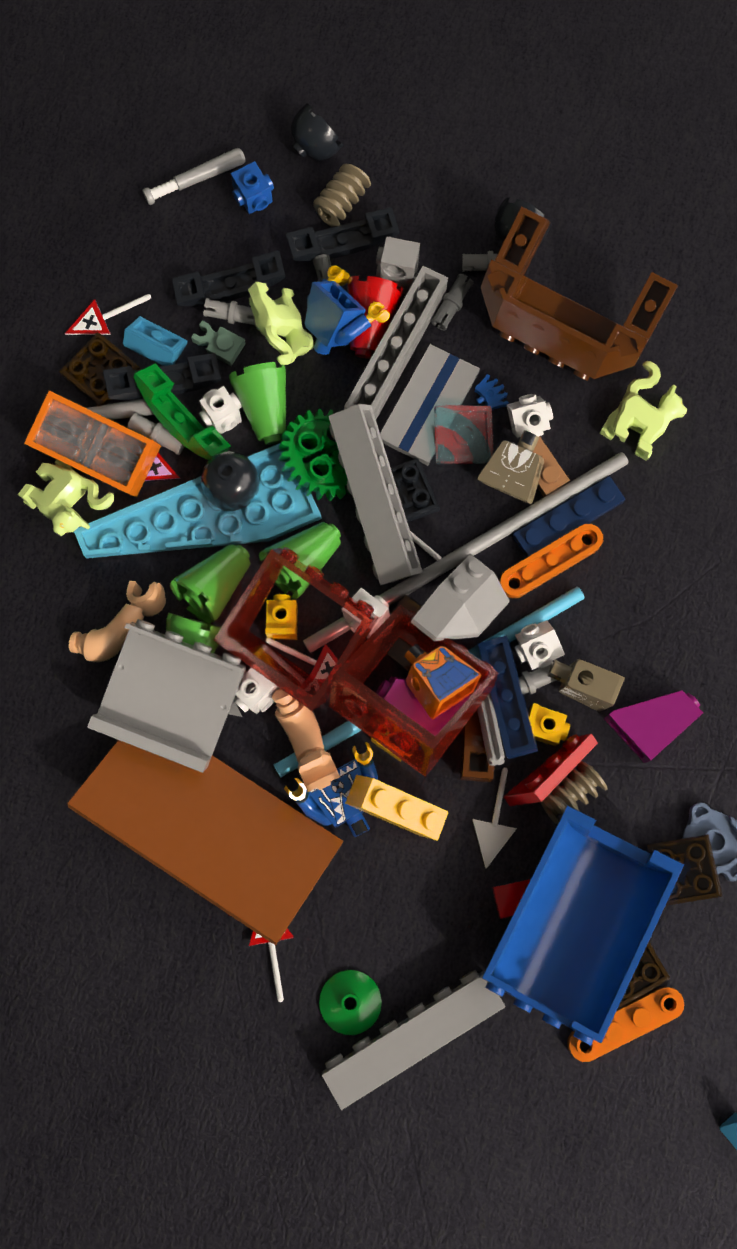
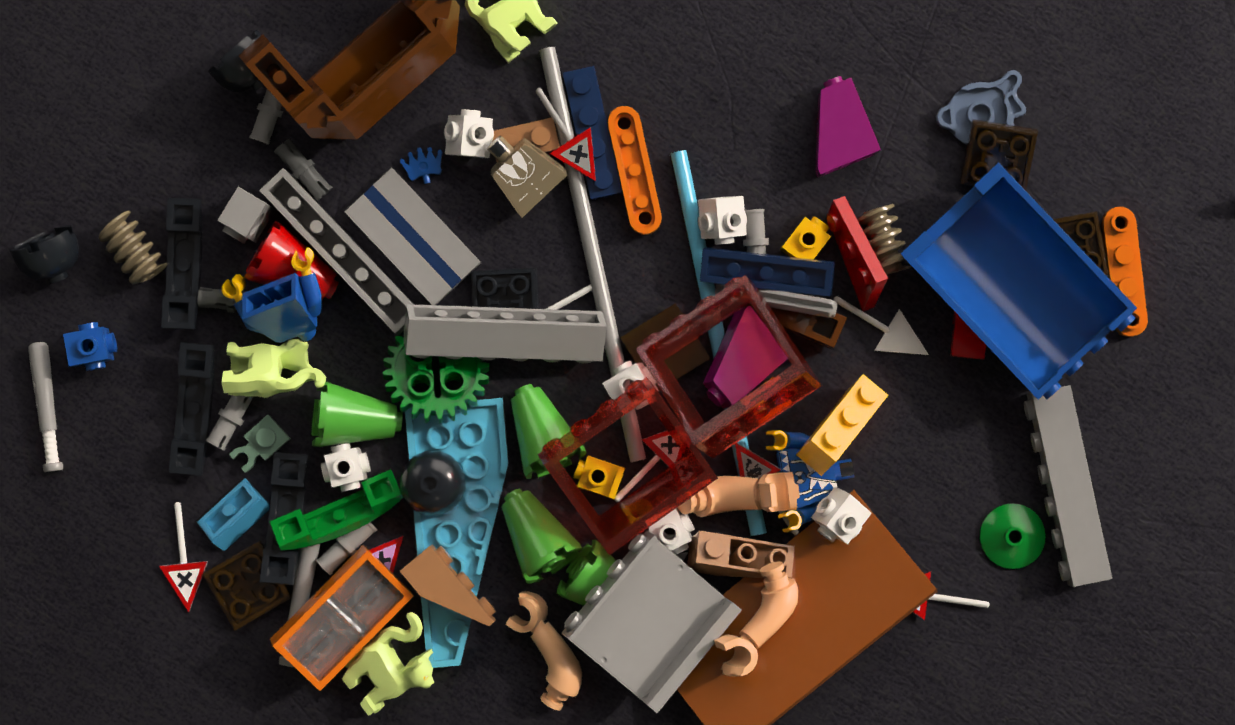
camera: 65 degrees left, 10 degrees up
torso [405,644,481,720] -> none
light grey wedge [411,554,510,641] -> none
clear light blue tile [434,405,493,464] -> none
dark tan torso [548,659,625,712] -> none
none -> medium nougat slope [400,544,496,626]
none -> piece [536,88,596,181]
none -> medium nougat slope [687,530,795,578]
none -> light nougat piece [714,561,798,677]
none -> piece [735,442,799,535]
none -> white brick [811,487,872,544]

